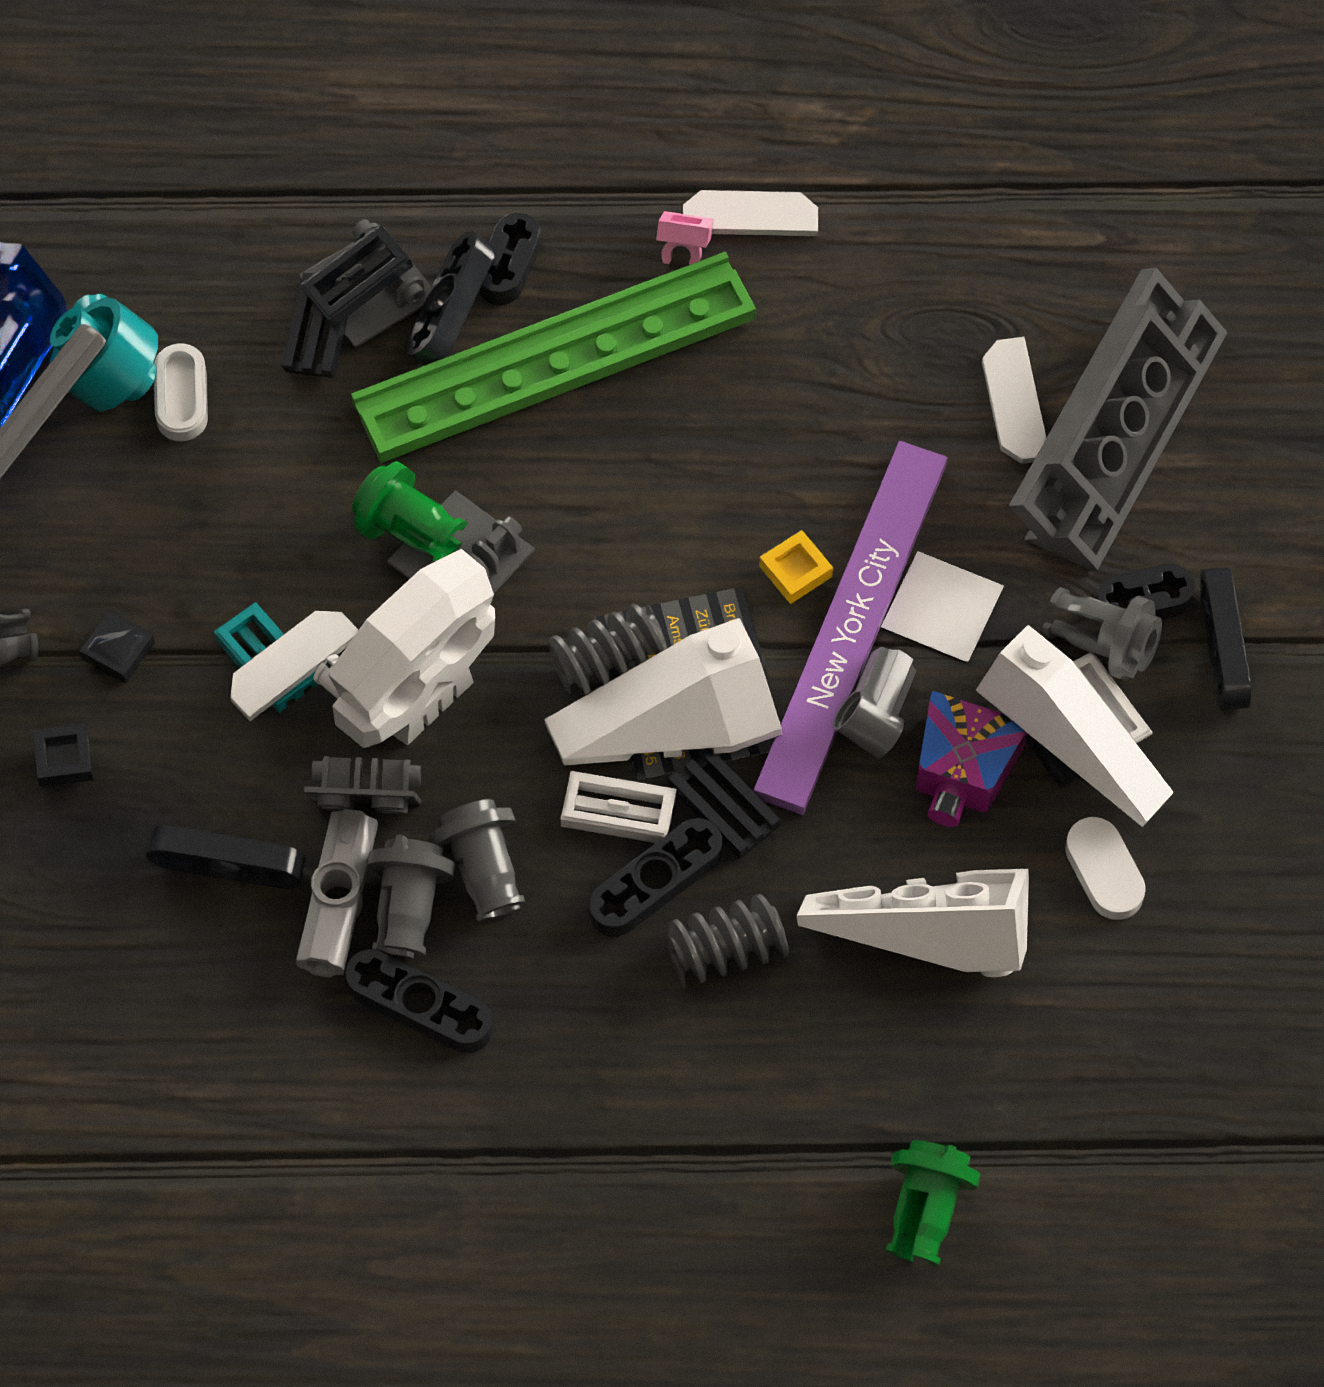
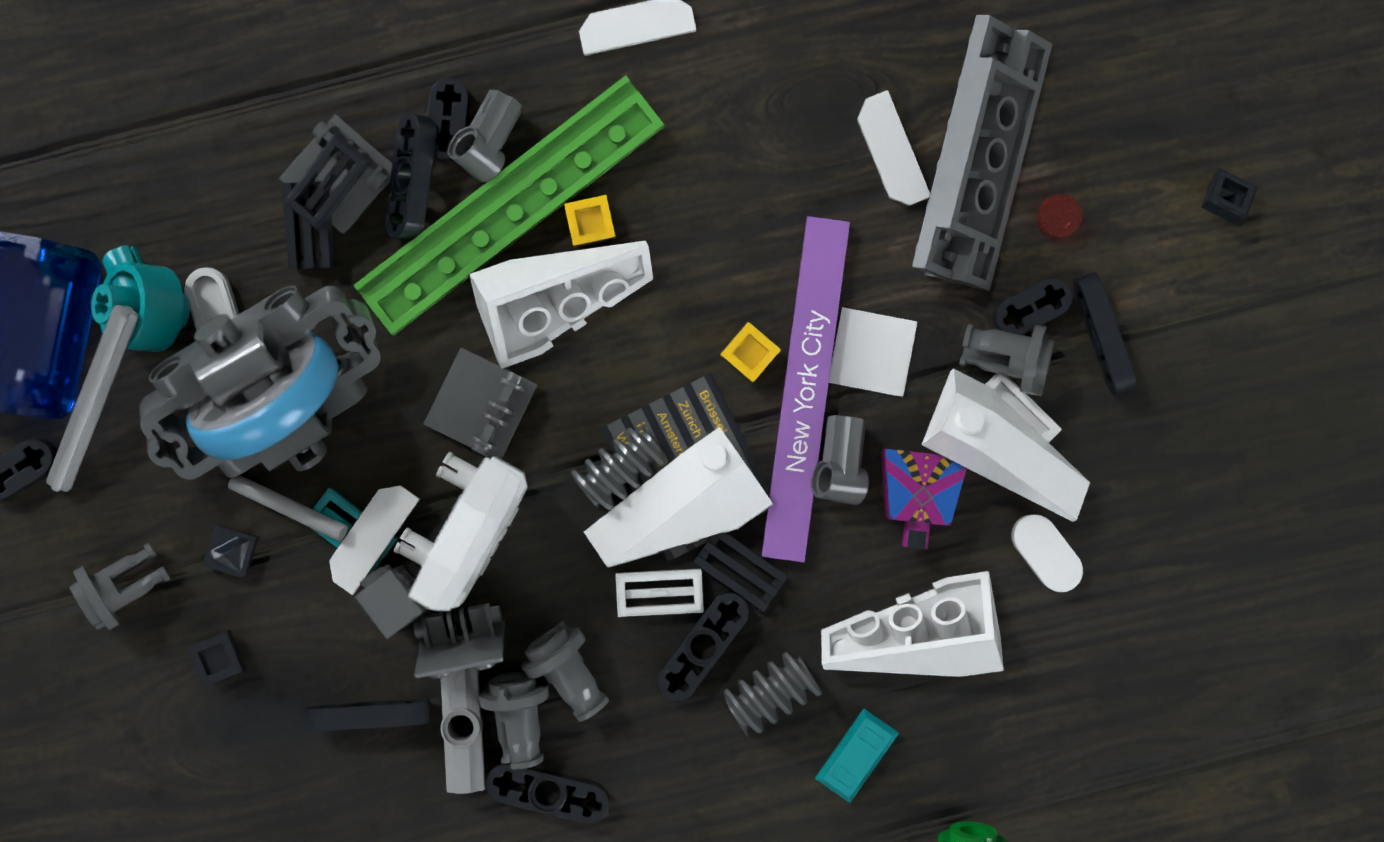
camera: 10 degrees left, 25 degrees up
green piece [352,461,468,562] -> none
bright pink tile [656,211,714,265] -> none
none -> dark grey piece [139,286,381,479]
none -> light grey bar [228,475,348,541]
none -> dark grey brick [355,564,430,639]
none -> dark grey piece [448,90,522,183]
none -> white wedge [469,241,653,369]
none -> yellow plate [564,195,616,248]
none -> teal tile [815,708,899,803]
none -> clear red tile [1037,194,1082,238]

